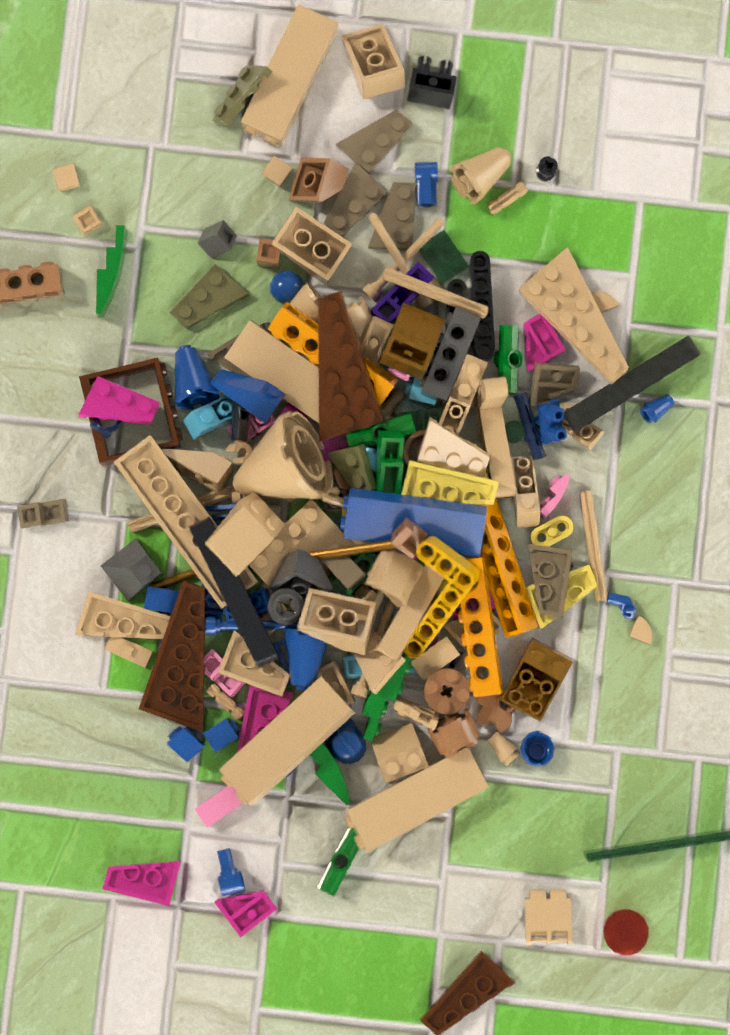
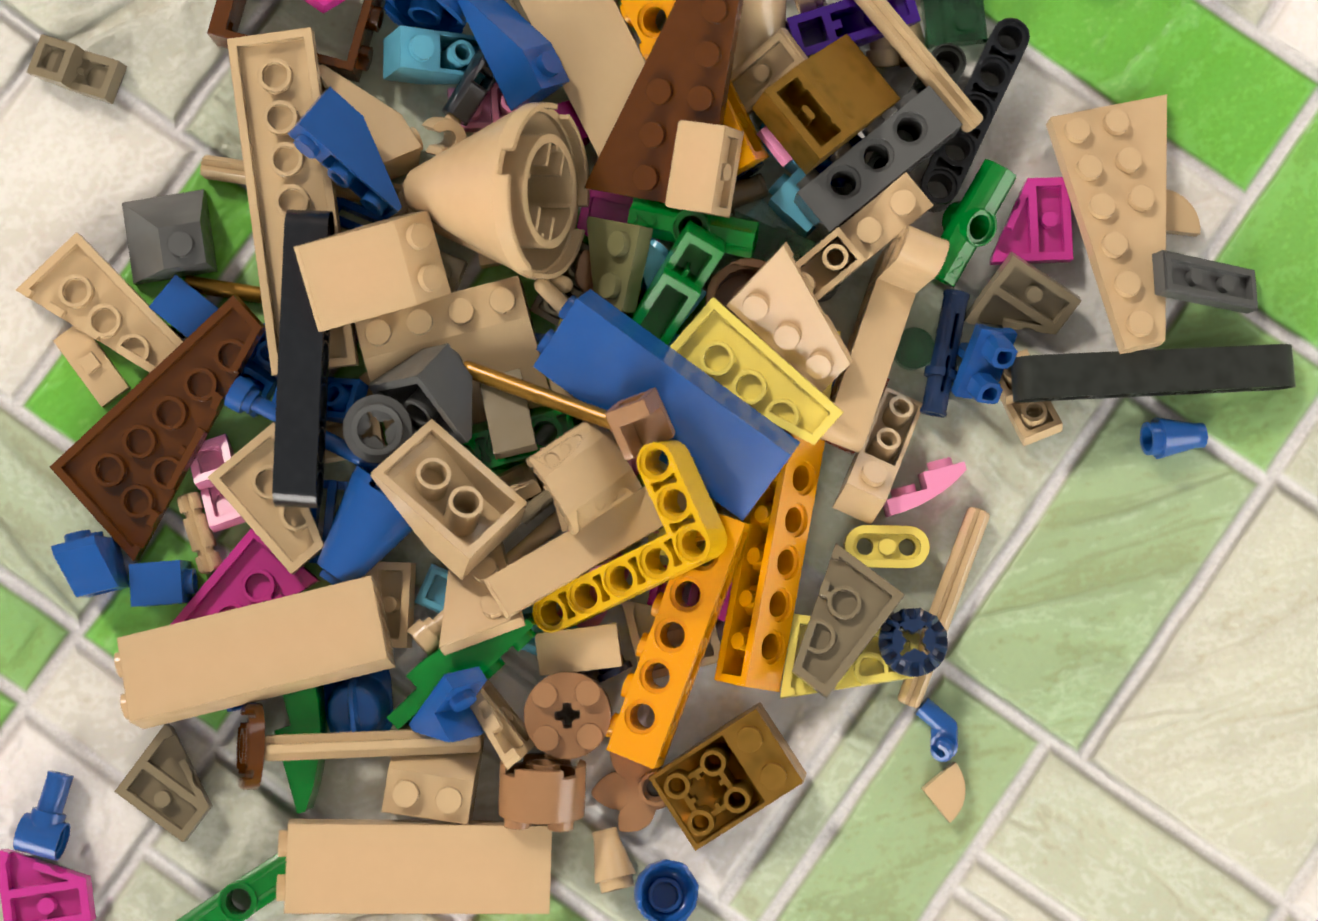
camera: 30 degrees right, 0 degrees up
bright pink slope [195,786,242,828] -> none
none -> dark tan wing [114,724,213,842]
none -> reddish brown tile [236,703,265,790]
none -> tan axle [264,730,481,762]
none -> blue slope [288,87,402,219]
none -> blue slope [409,666,487,743]
none -> tan panel [665,120,744,218]
none -> dark blue gear [879,608,948,677]
none -> dark grey tile [1152,250,1258,314]

